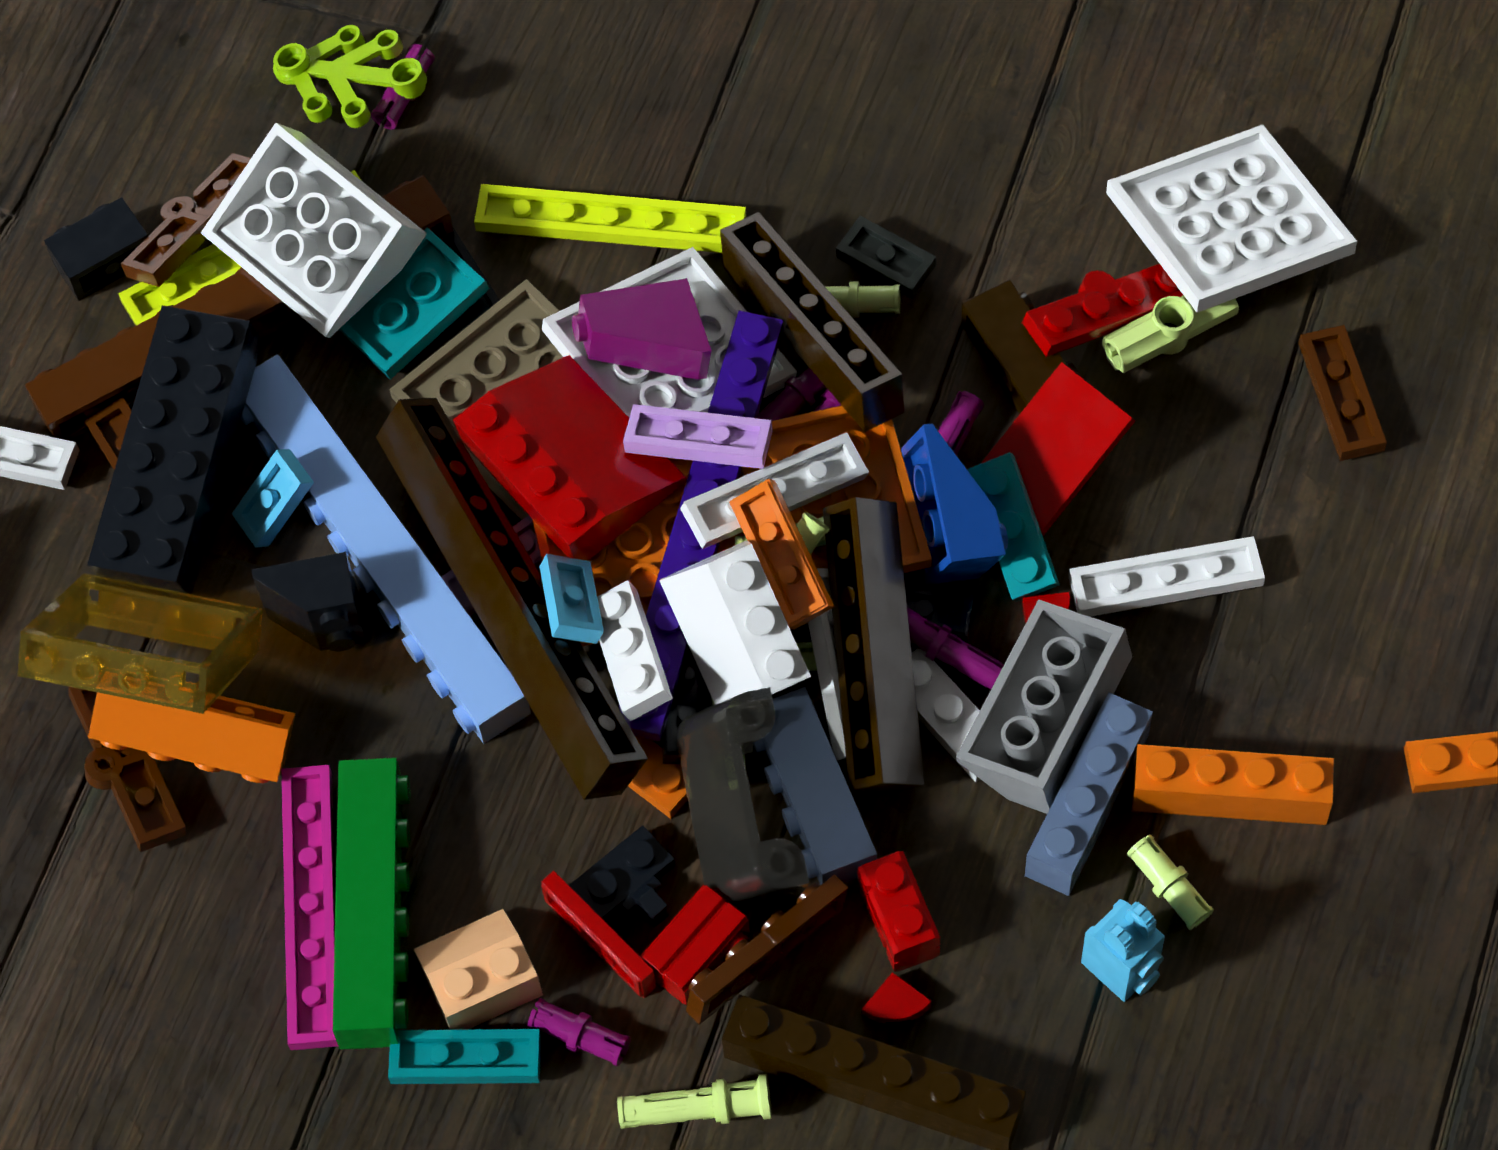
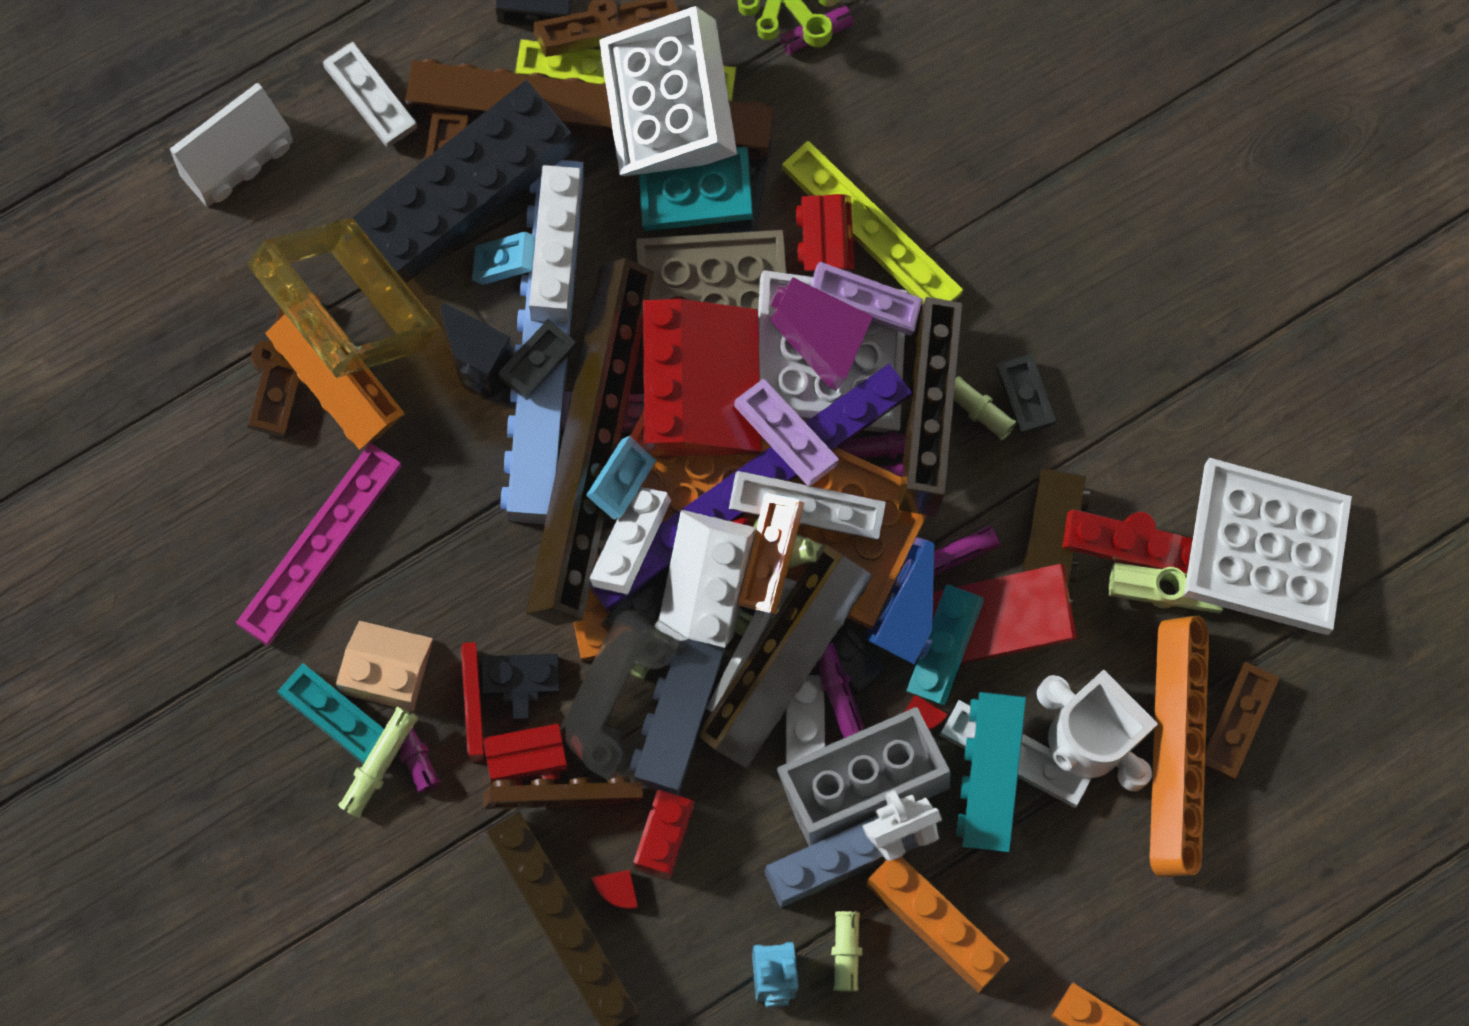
camera: 30 degrees right, 10 degrees up
green brick [333,758,411,1050] -> none
yellowish green pin [617,1074,772,1129] -> none
none -> yellowish green pin [338,706,419,818]
none -> pearl dark grey plate [498,319,576,401]
none -> white brick [529,165,581,323]
none -> red brick [796,194,855,272]
none -> lavender tile [811,262,923,335]
none -> white hips [863,791,941,861]
none -> teal brick [956,692,1026,852]
none -> white piece [1037,670,1158,791]
none -> orange beam [1150,616,1209,878]

